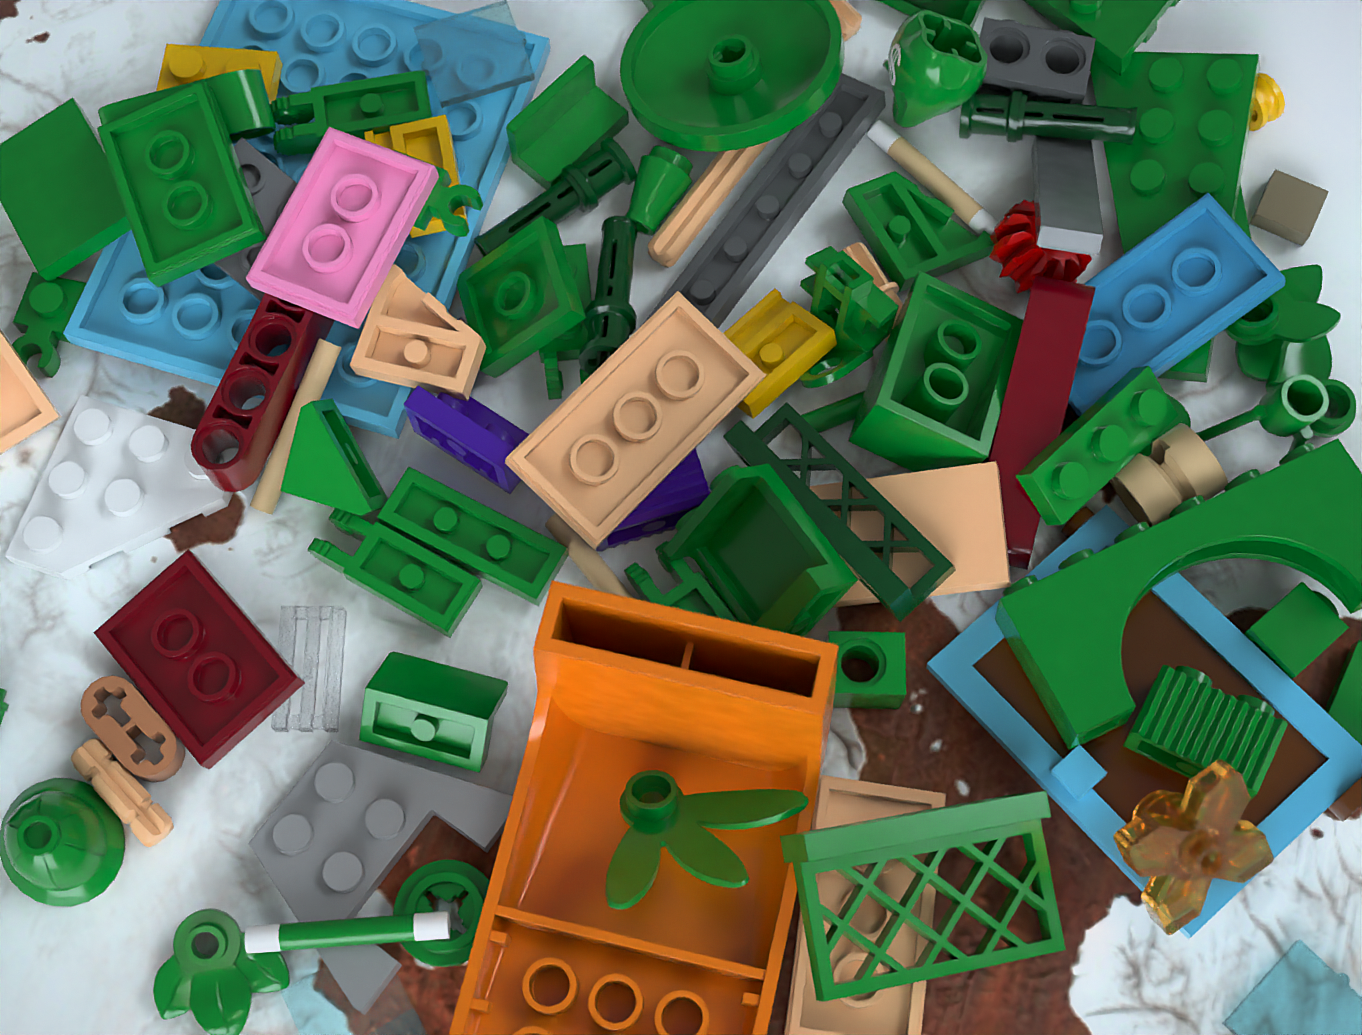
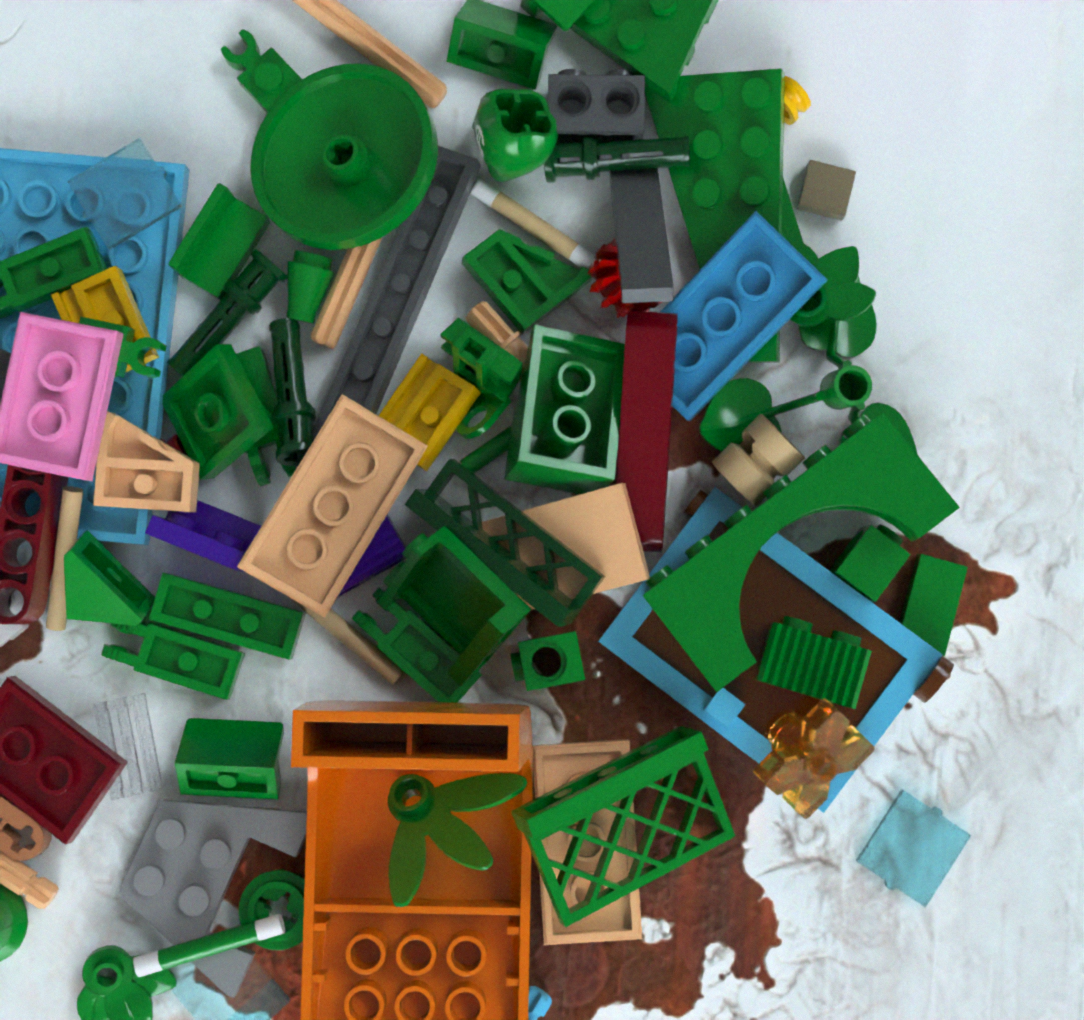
camera: 15 degrees left, 15 degrees up
green plate [1015,366,1179,526] -> none
green plate [1309,379,1356,438] -> none

